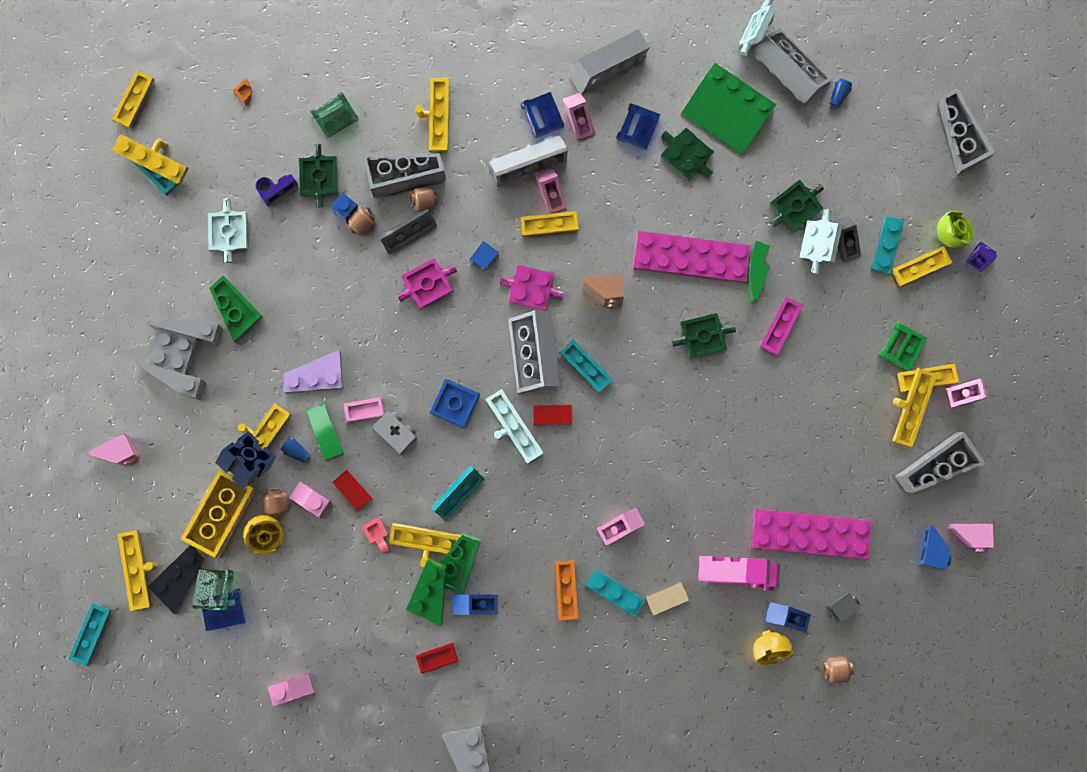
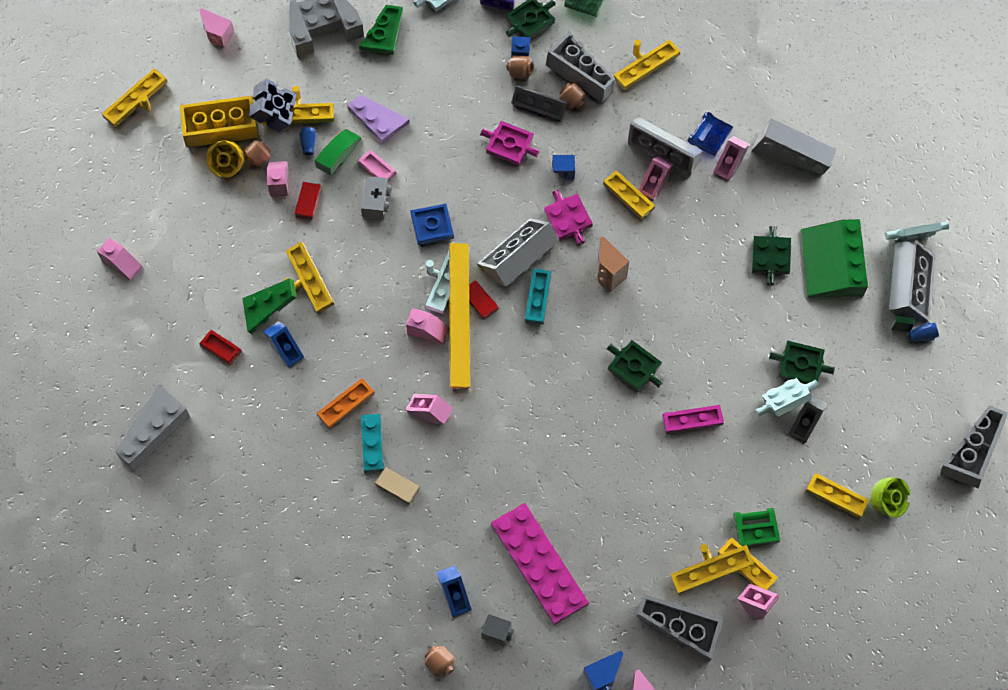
camera: 55 degrees right, 15 degrees down
teal plate [68,603,112,666] -> none
black wing [147,545,205,614] -> none
clear green plate [192,569,234,610] -> none
clear blue plate [200,588,246,631] -> none
coral plate [362,517,390,554] -> none
teal plate [431,465,485,522] -> none
green wing [440,533,481,594] -> none
clear blue plate [616,103,661,150] -> none
dark pink plate [633,231,751,283] -> none
wedge [698,556,781,591] -> none
green slope [747,241,770,304] -> none
yellow cylinder [753,630,794,665] -> none
teal plate [871,216,904,275] -> none
dark purple plate [966,241,998,272] -> none
none -> bright pink slope [406,308,449,344]
none -> yellow tile [449,243,470,389]
none -> dark green tile [891,315,915,332]

